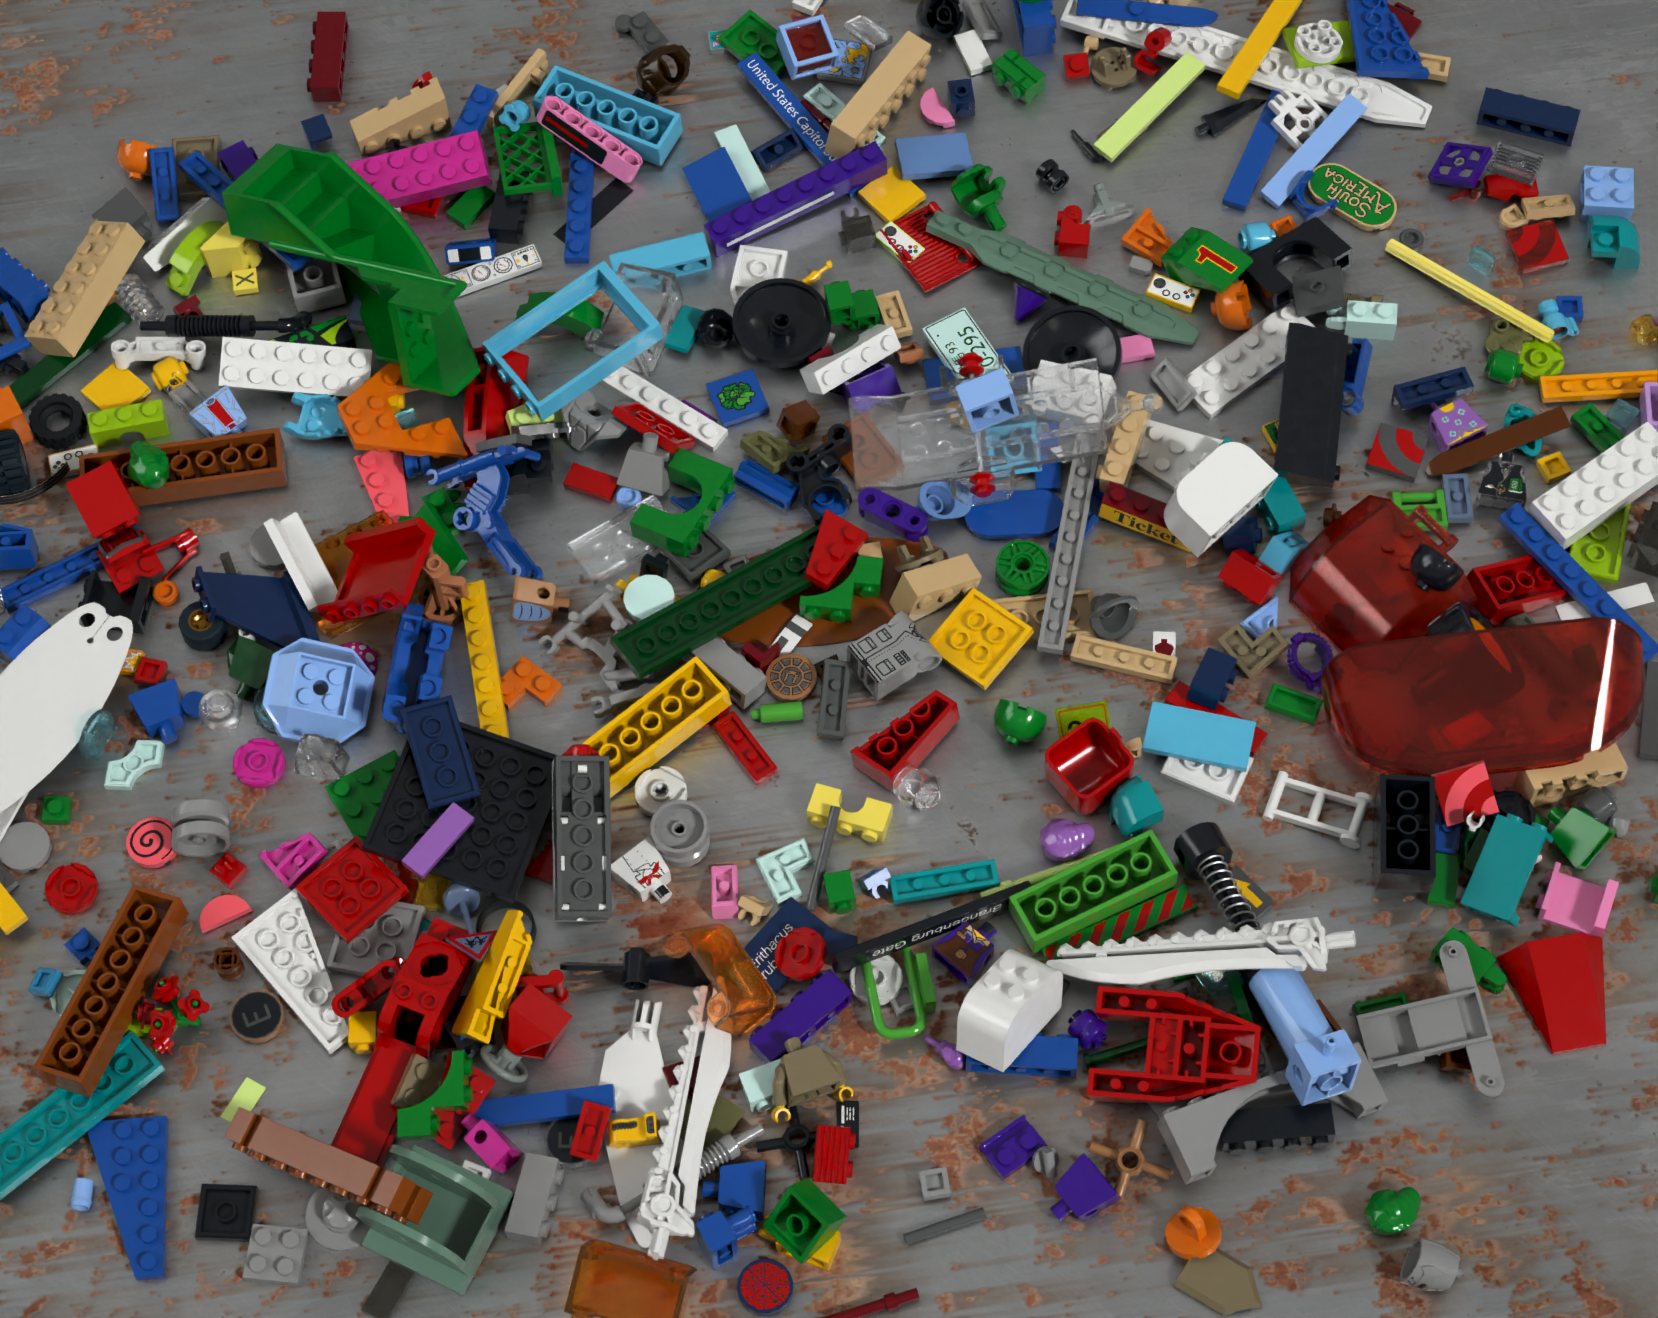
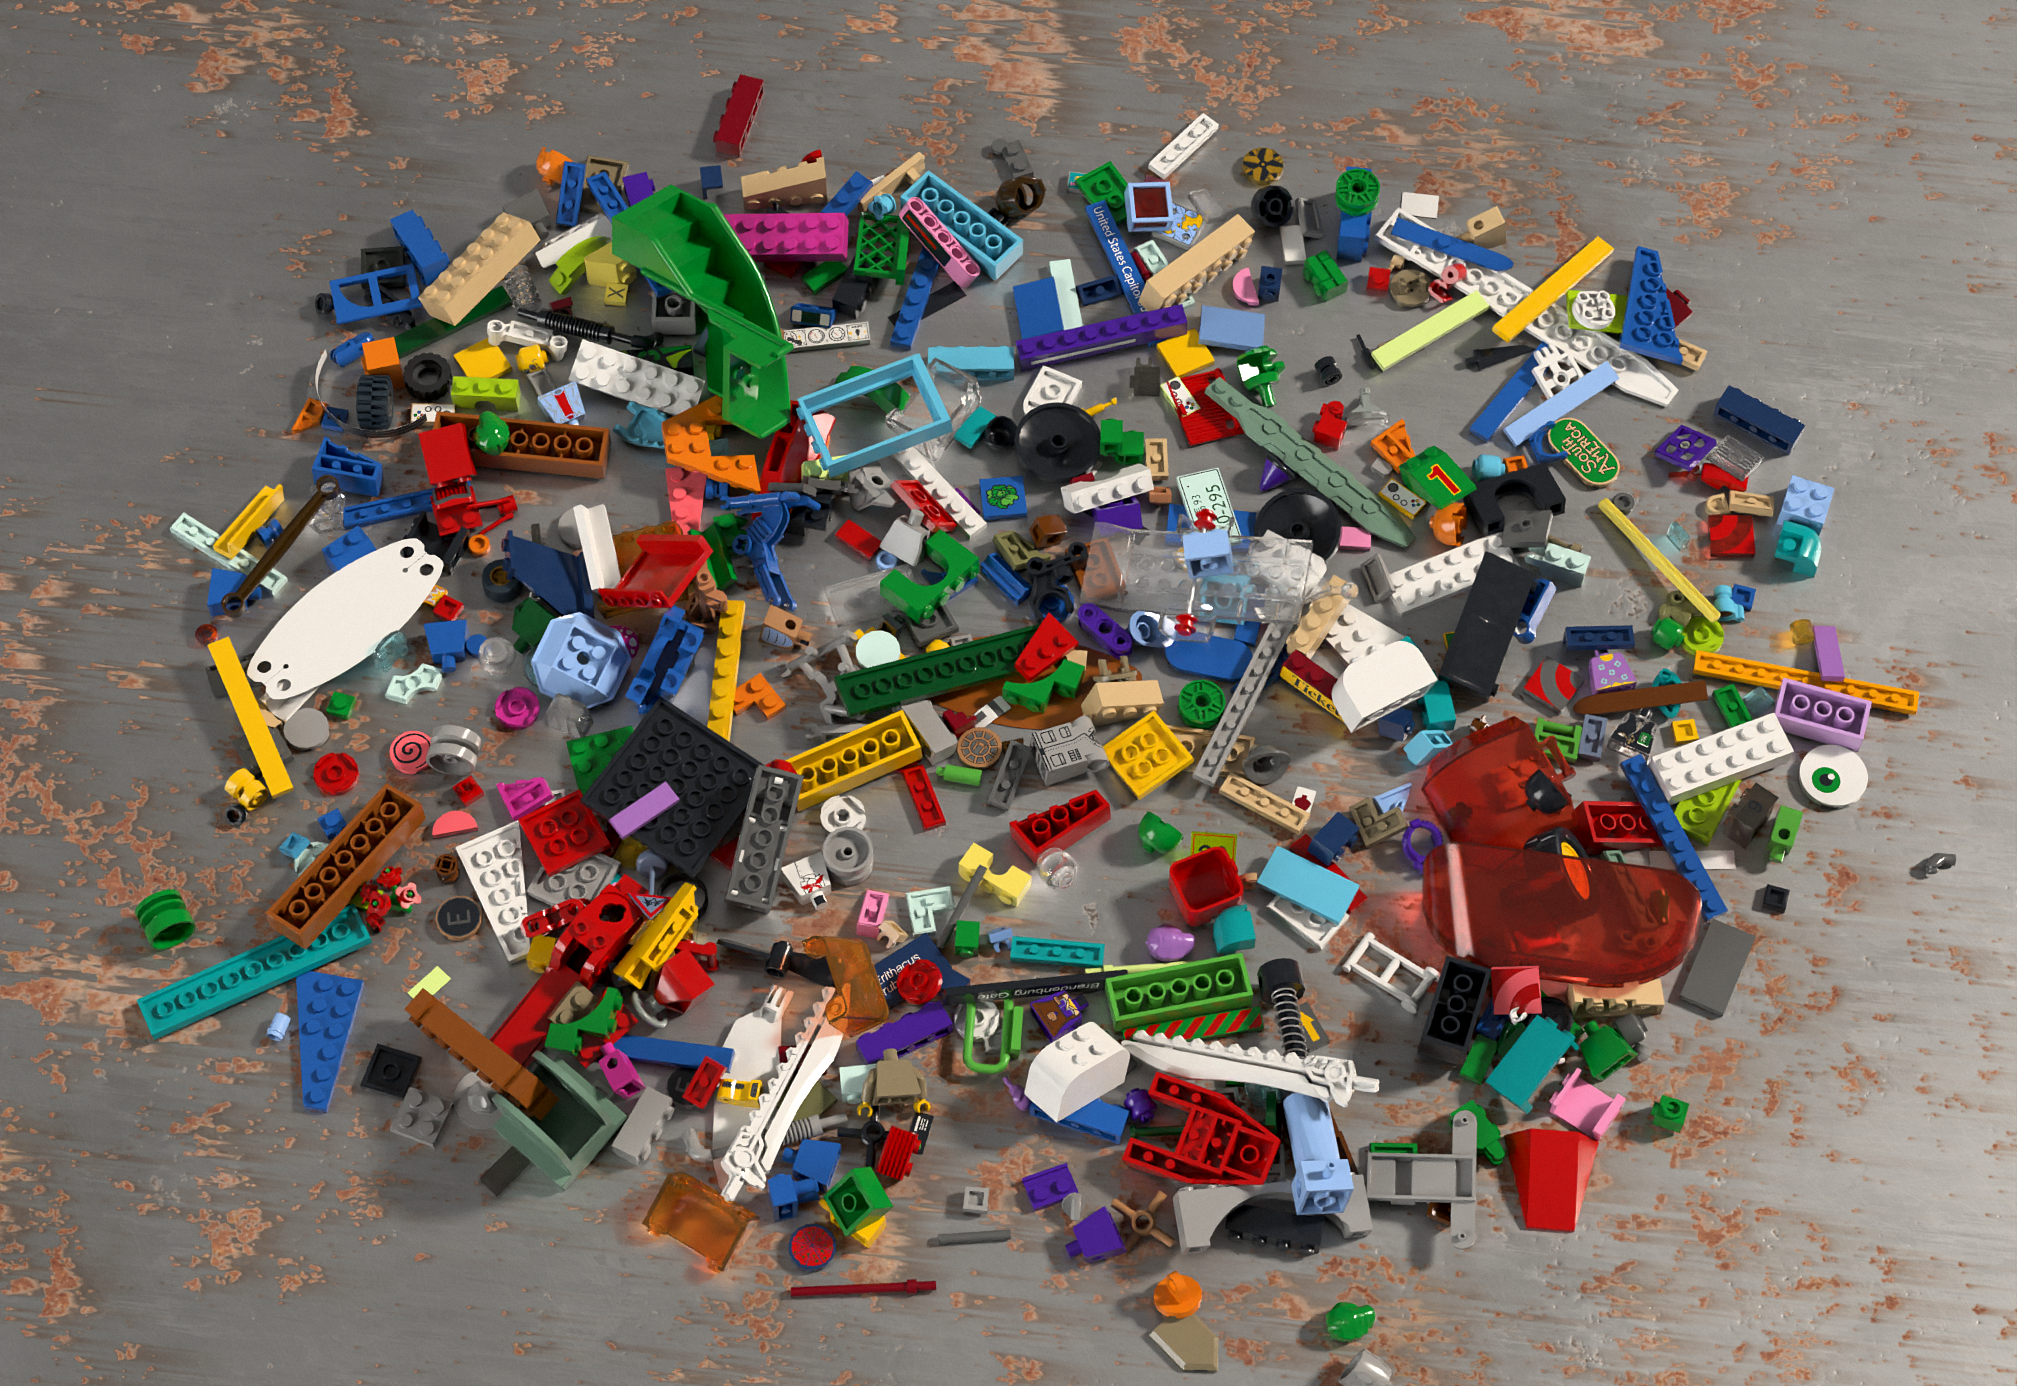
camera: 10 degrees right, 0 degrees up
dark blue tile [400,695,481,811] -> none
red brick [1218,548,1283,605] -> none
green tile [1264,683,1323,726] -> none

